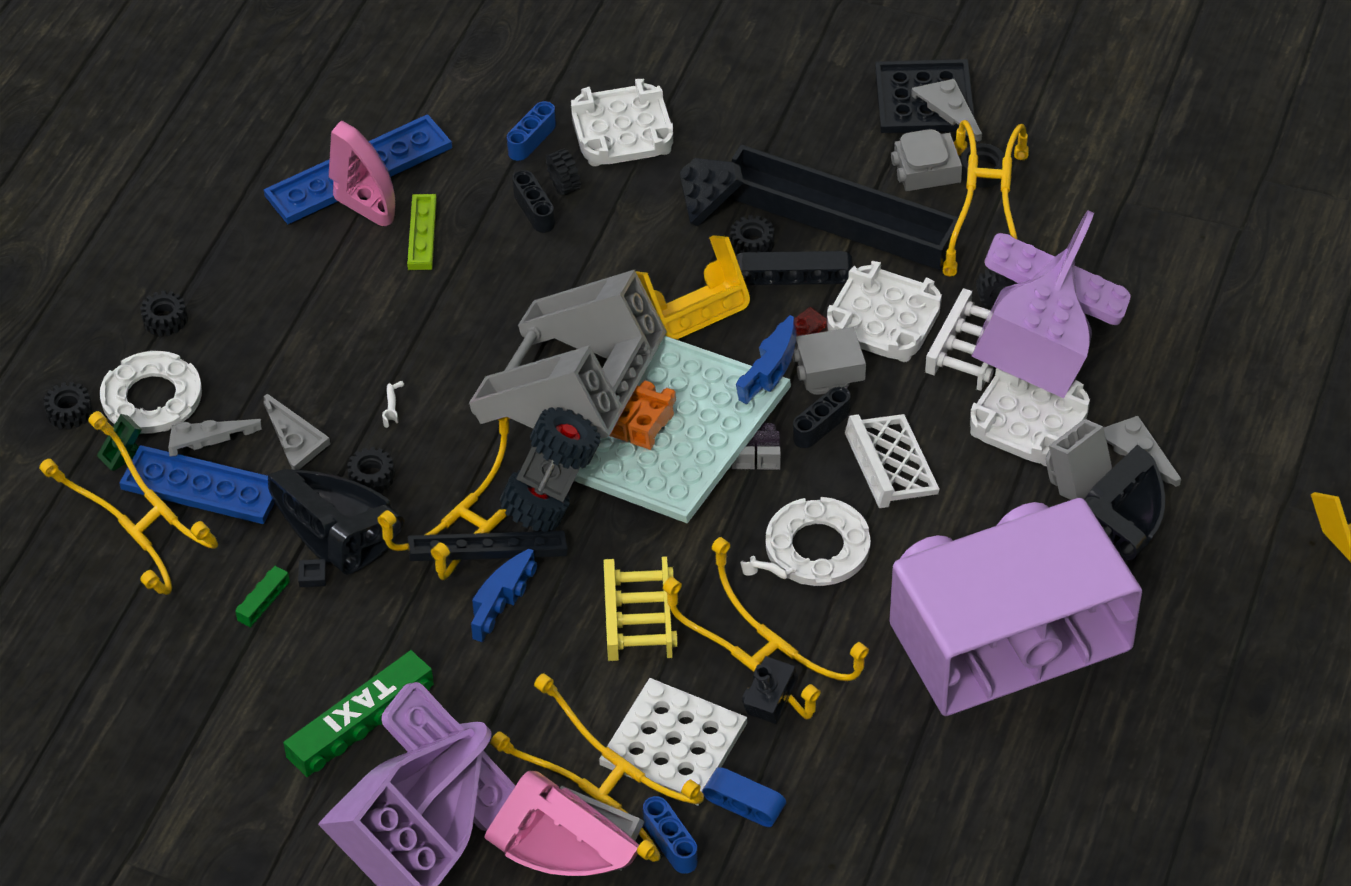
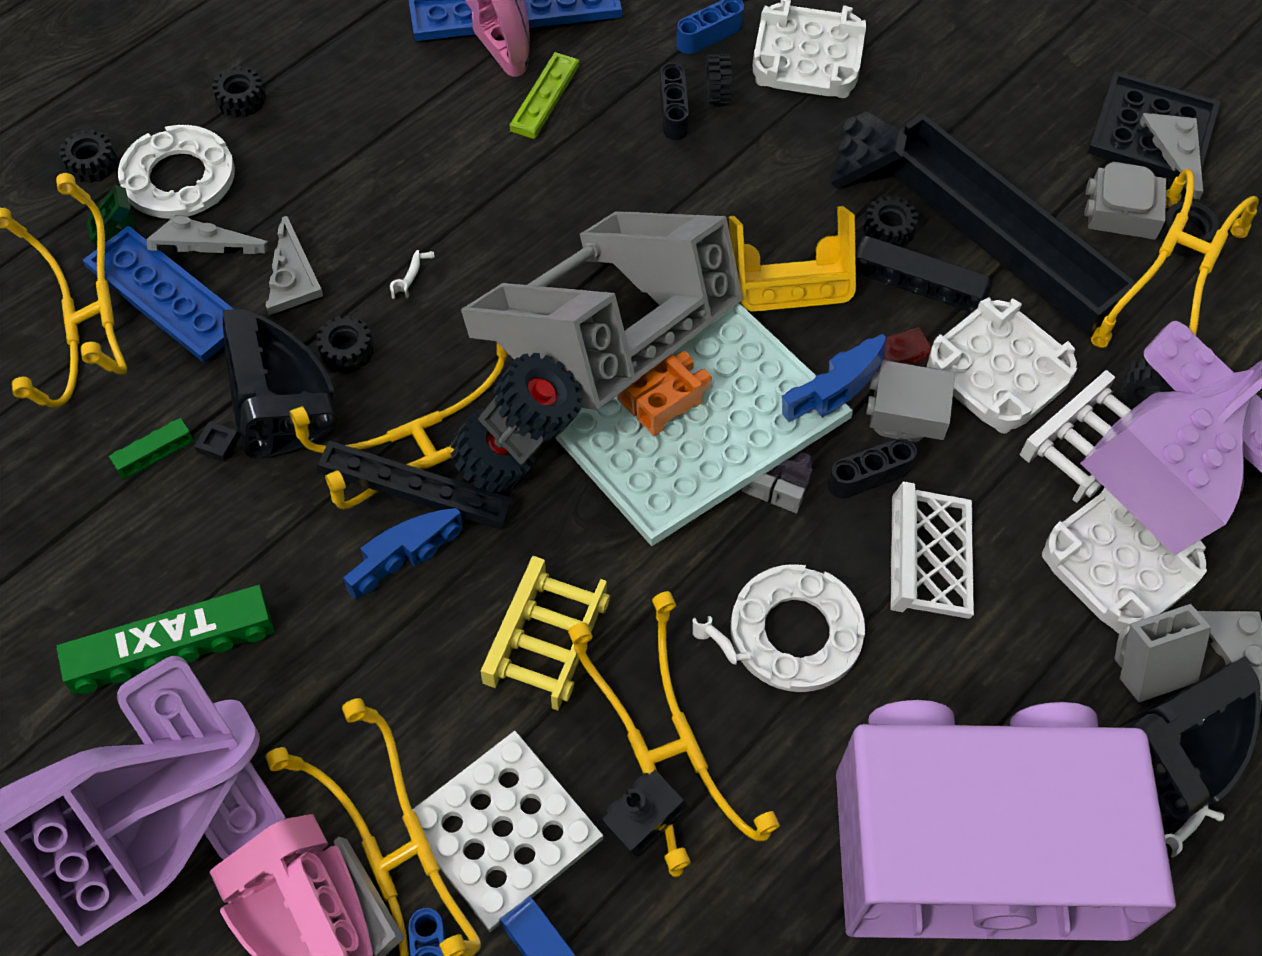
camera: 20 degrees right, 10 degrees up
none -> white piece [1165,805,1224,858]

